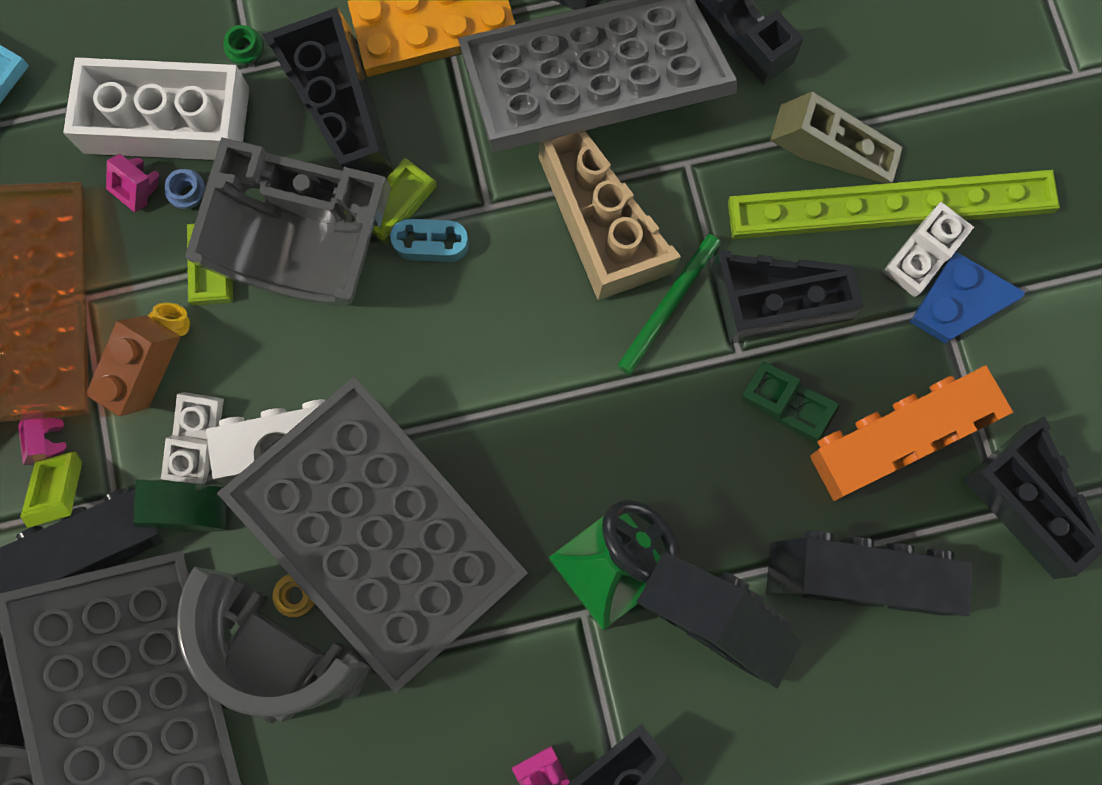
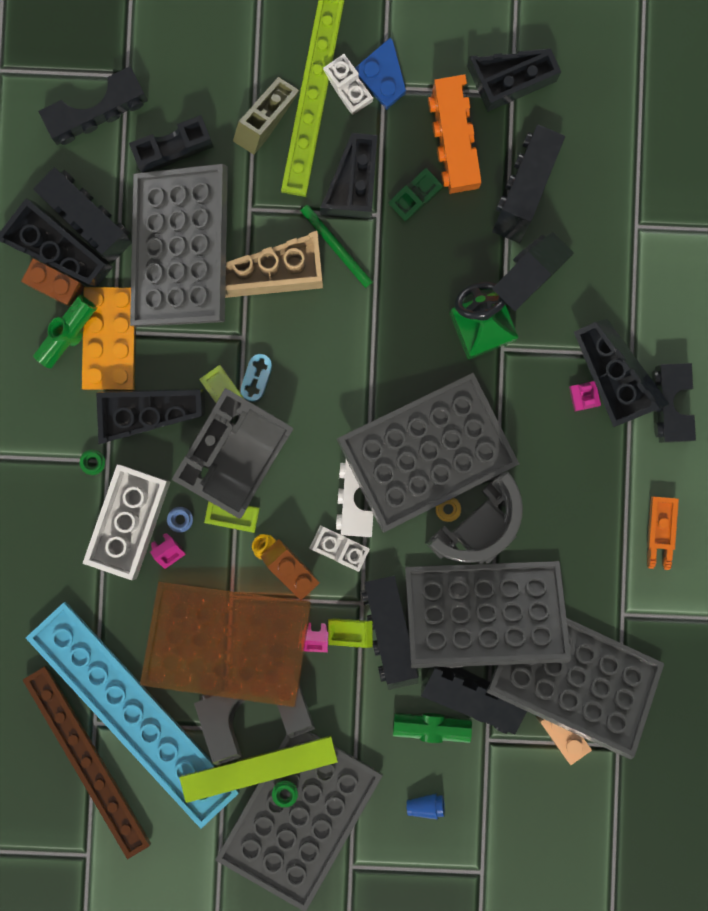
camera: 85 degrees left, 10 degrees up
dark green slope [133,480,226,531] -> none

